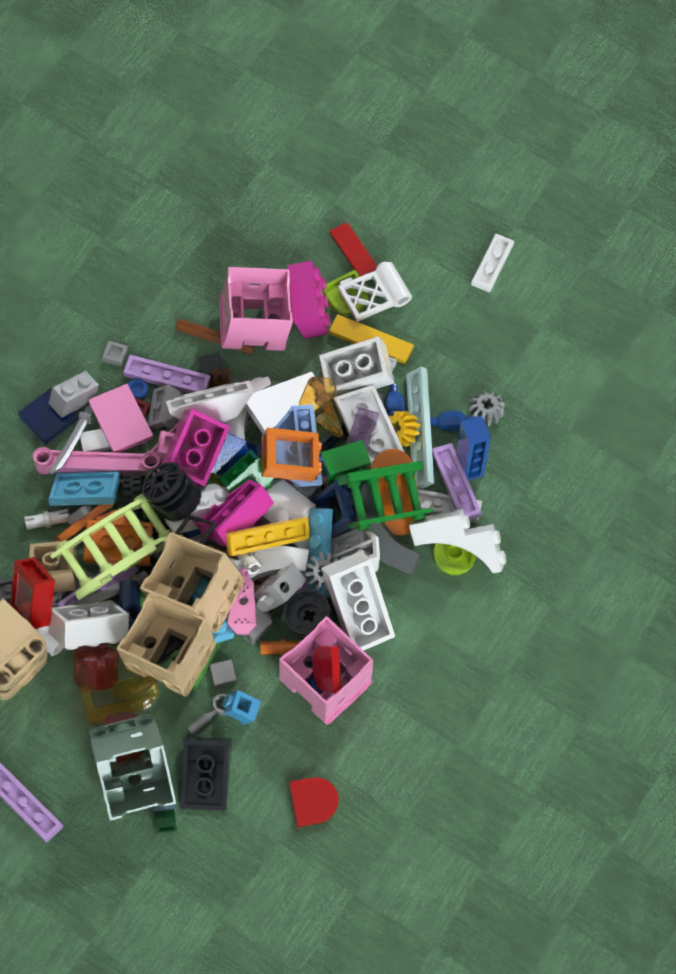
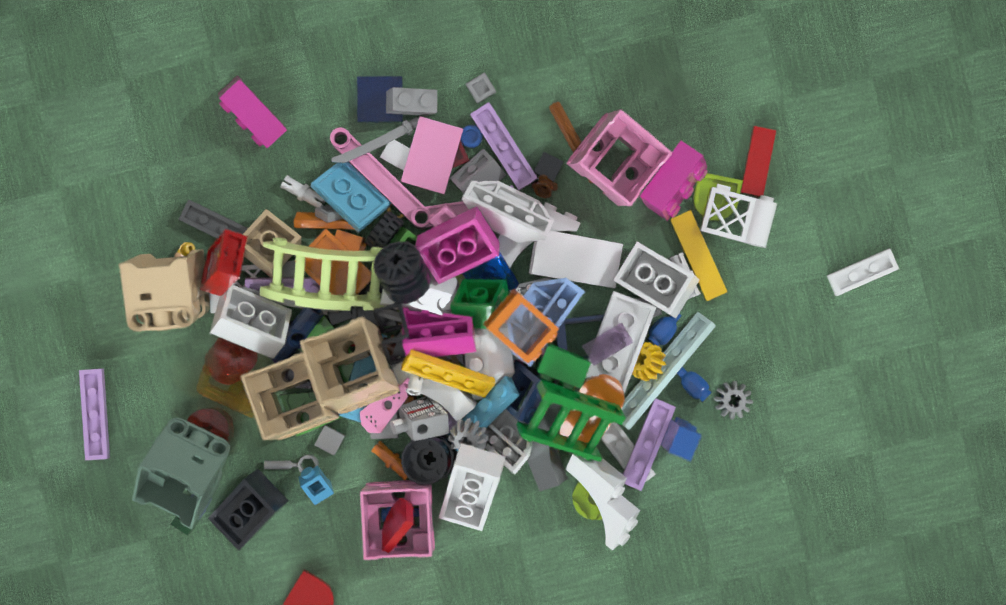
camera: 45 degrees right, 25 degrees up
clear yellow piece [299,377,343,437] -> none

